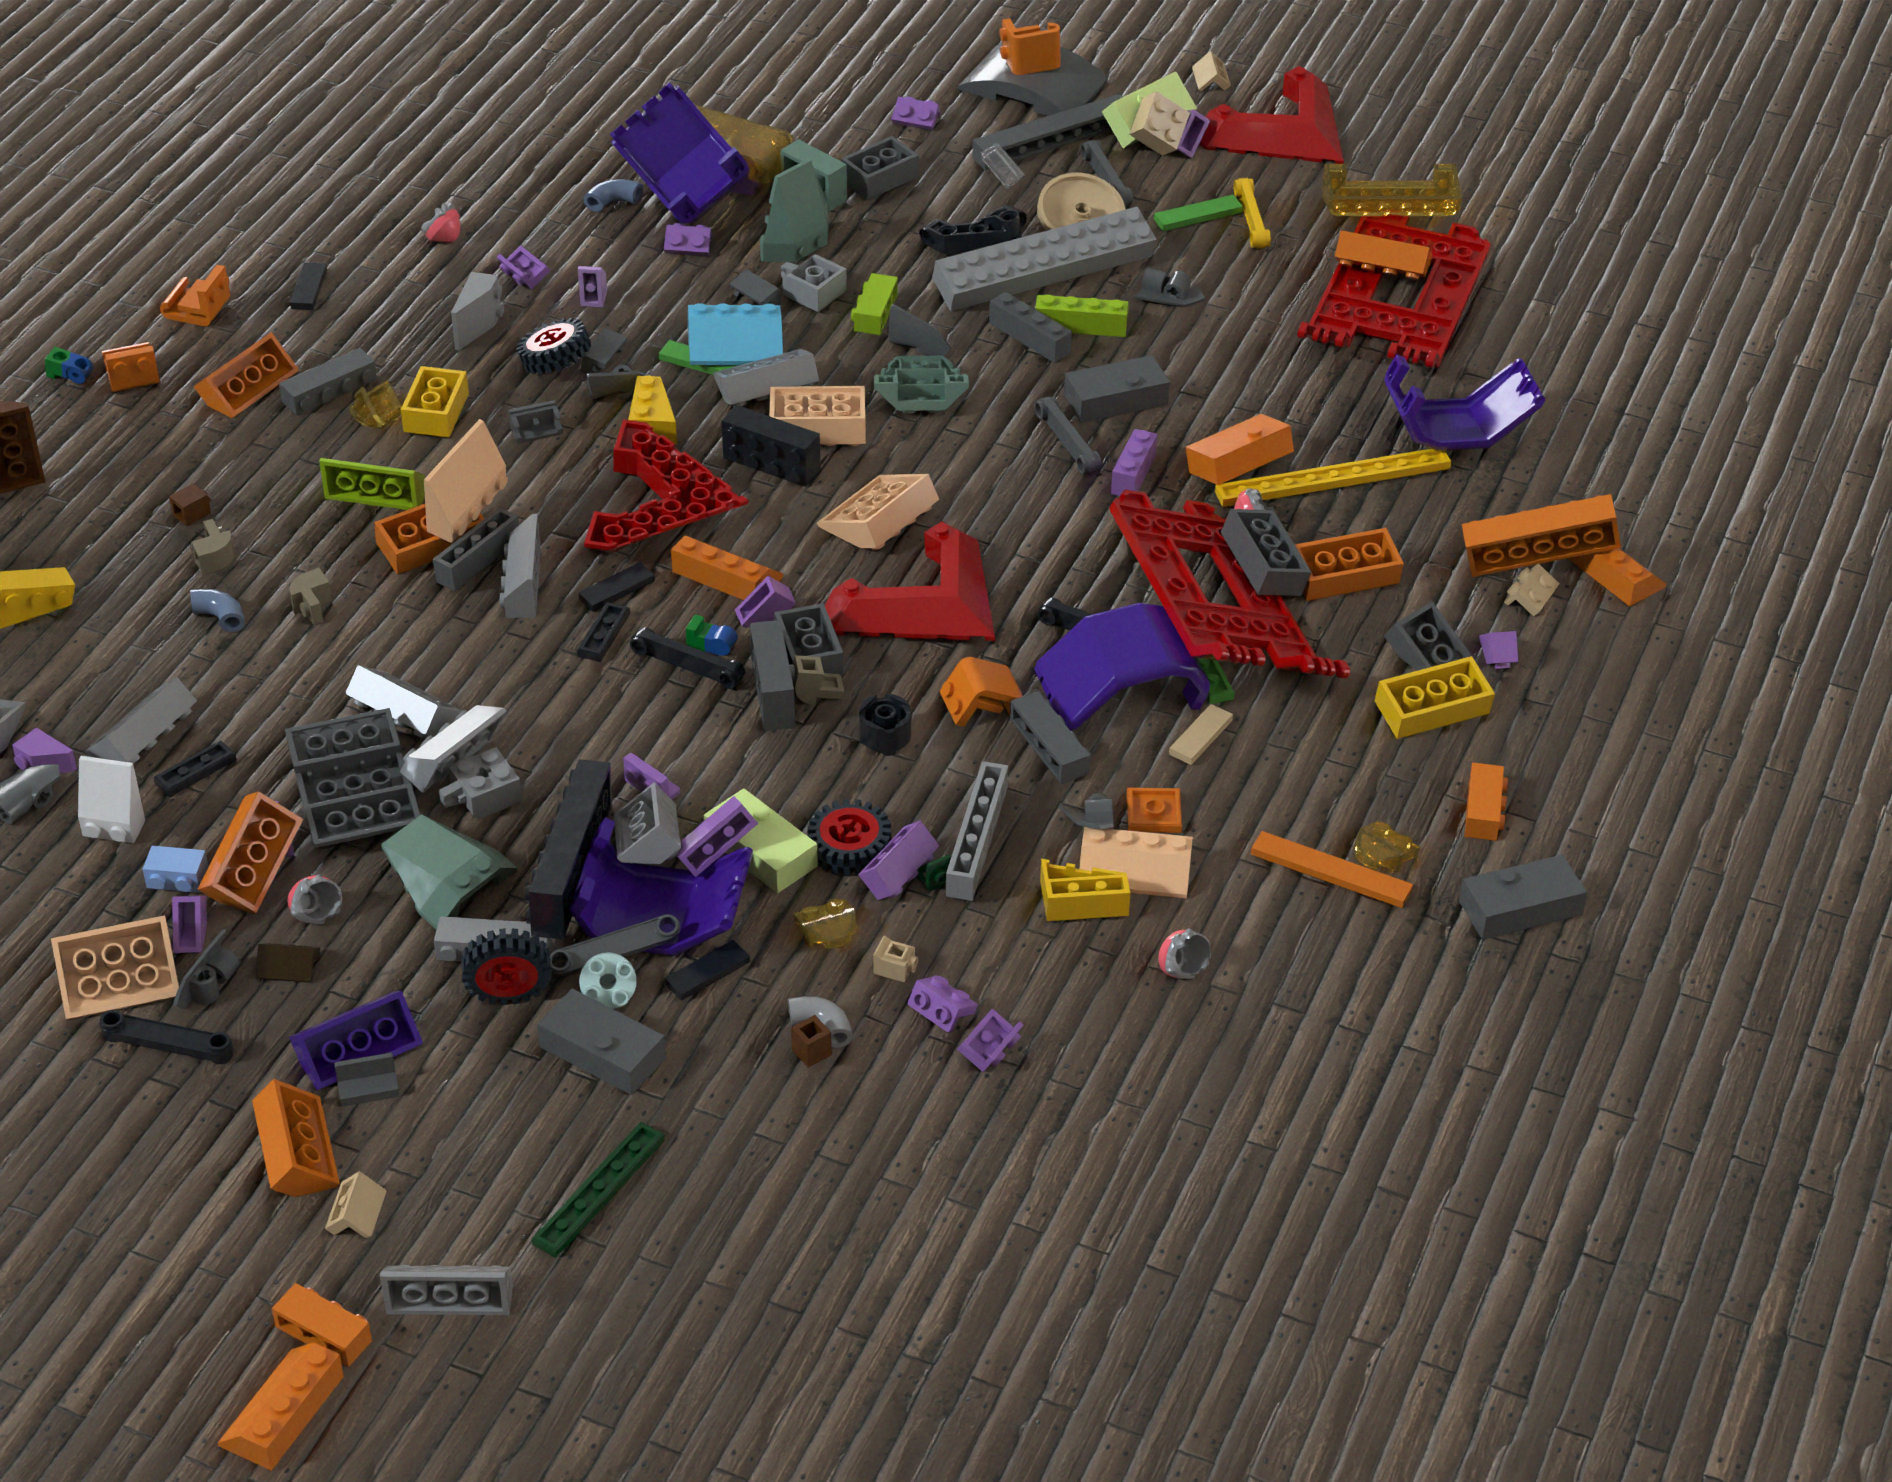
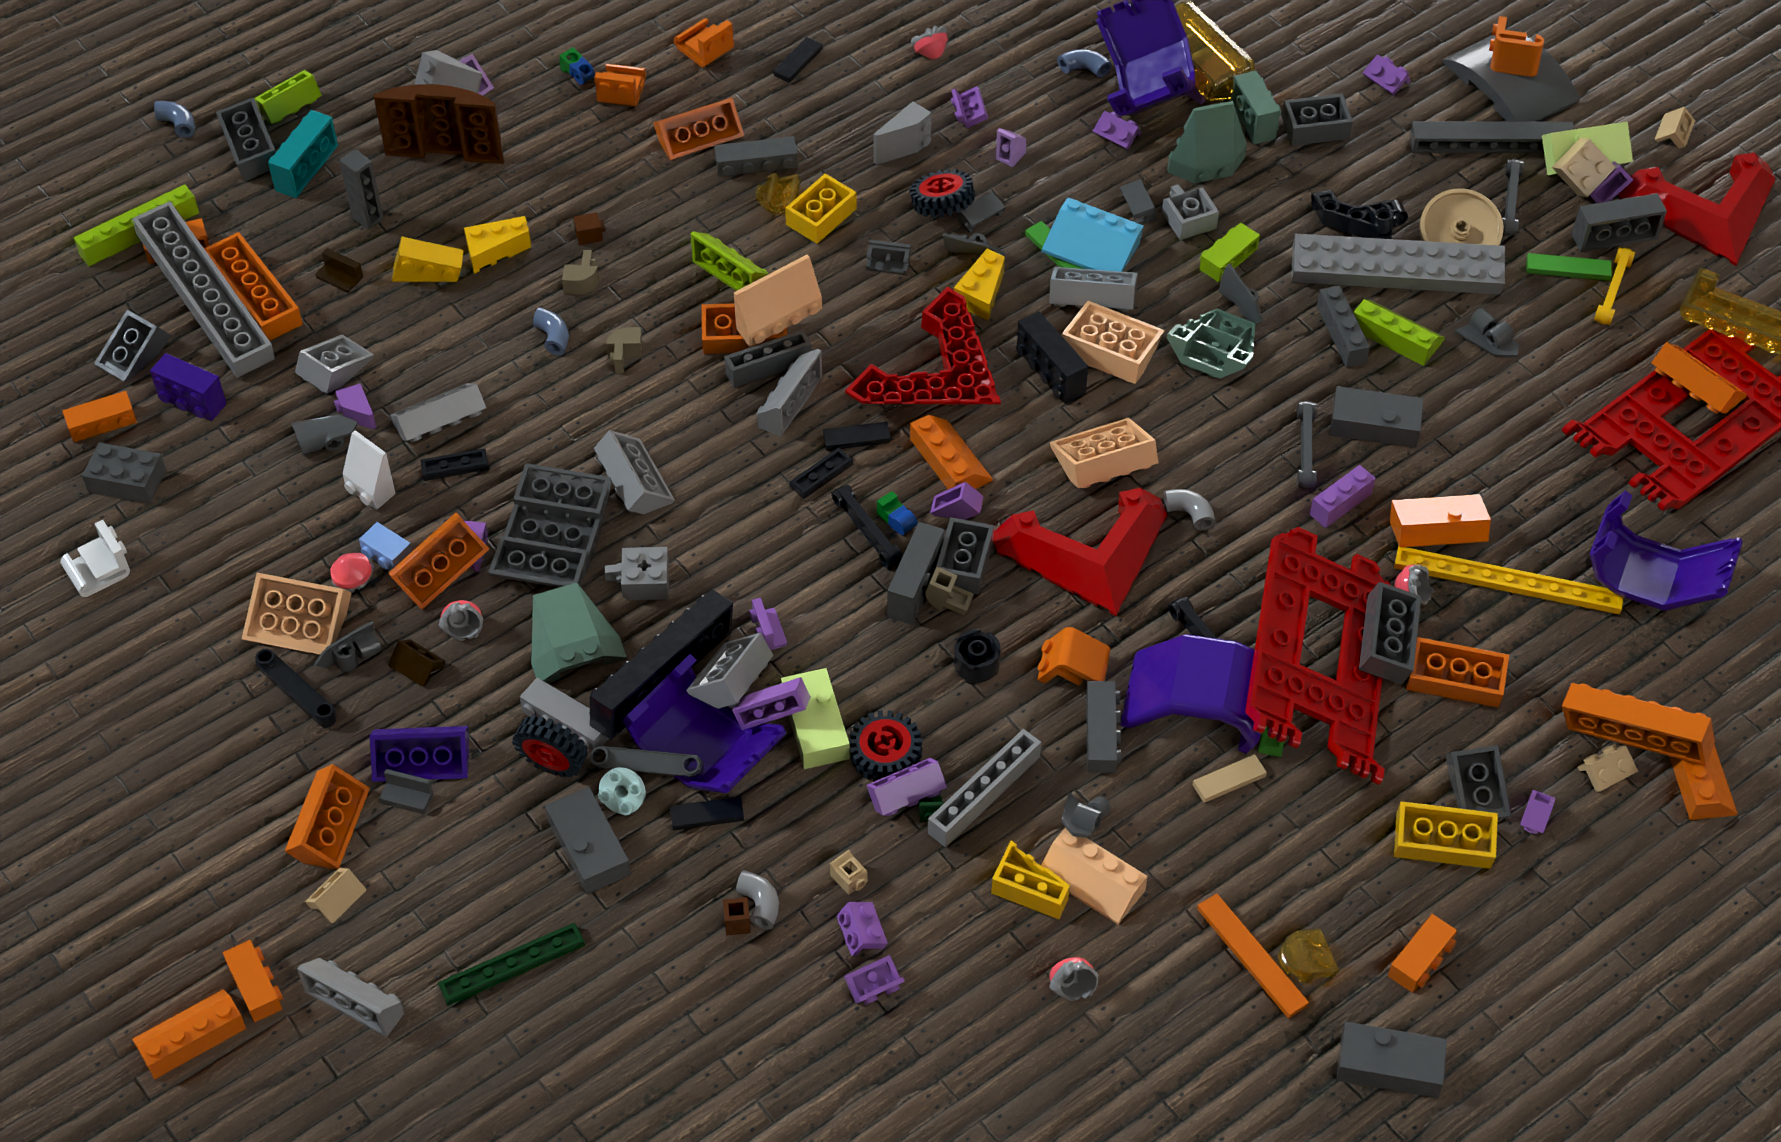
camera: 30 degrees right, 10 degrees up
medium lavender slope [172,896,207,953] -> none
light grey slope [400,705,507,793] -> none
clear yellow slope [793,899,858,949] -> none
clear tile [980,142,1025,189] -> none
orange tile [1126,788,1182,833] -> none
none -> coral hair [330,553,374,593]
none -> yellow wedge [464,216,531,274]
none -> light grey cylinder [1164,489,1216,530]
none -> dark grey brick [1572,193,1667,252]

